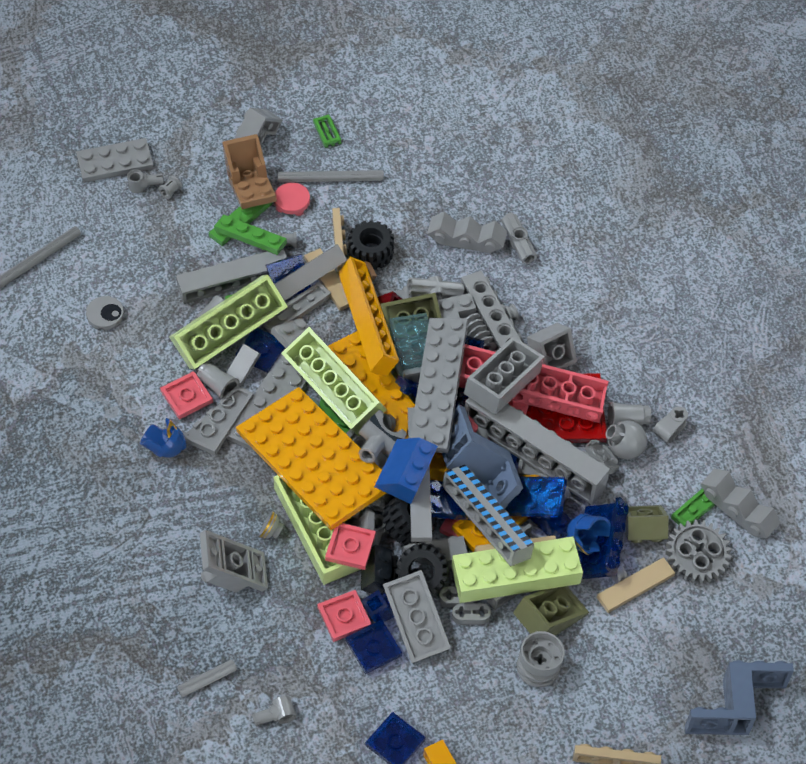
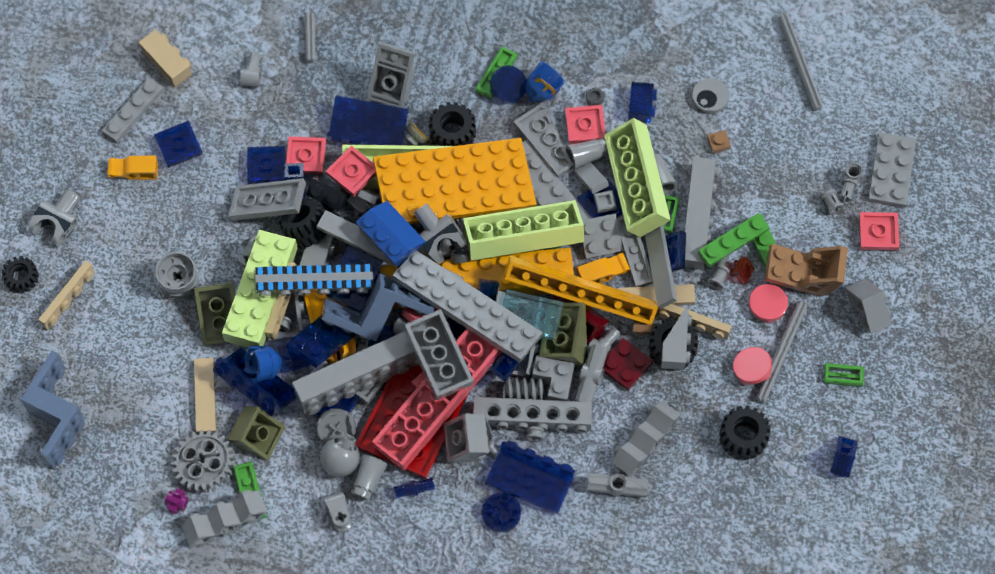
camera: 120 degrees right, 10 degrees up
none -> magenta gear [164,488,189,514]
none -> clear blue bracket [327,95,409,145]
none -> clear blue pin [394,477,435,499]
none -> black tyre [429,102,476,146]
none -> bright green tile [475,47,518,100]
none -> clear blue tile [482,491,522,533]
none -> clear blue bracket [485,441,575,515]
none -> clear blue tile [490,65,527,103]
none -> light orange piece [577,253,630,284]
none -> dark grey tile [586,88,604,106]
none -> light grey tile [594,190,616,213]
none -> dark red plate [603,338,653,391]
none -> clear blue brick [628,82,657,124]
none -> light grey slope [661,308,692,370]
none -> medium nougat plate [707,130,731,154]
none -> black tyre [719,406,771,460]
none -> clear red tile [729,256,755,284]
none -> coral tile [733,347,772,385]
none -> clear blue slope [830,436,858,478]
none -> coral plate [859,212,899,250]

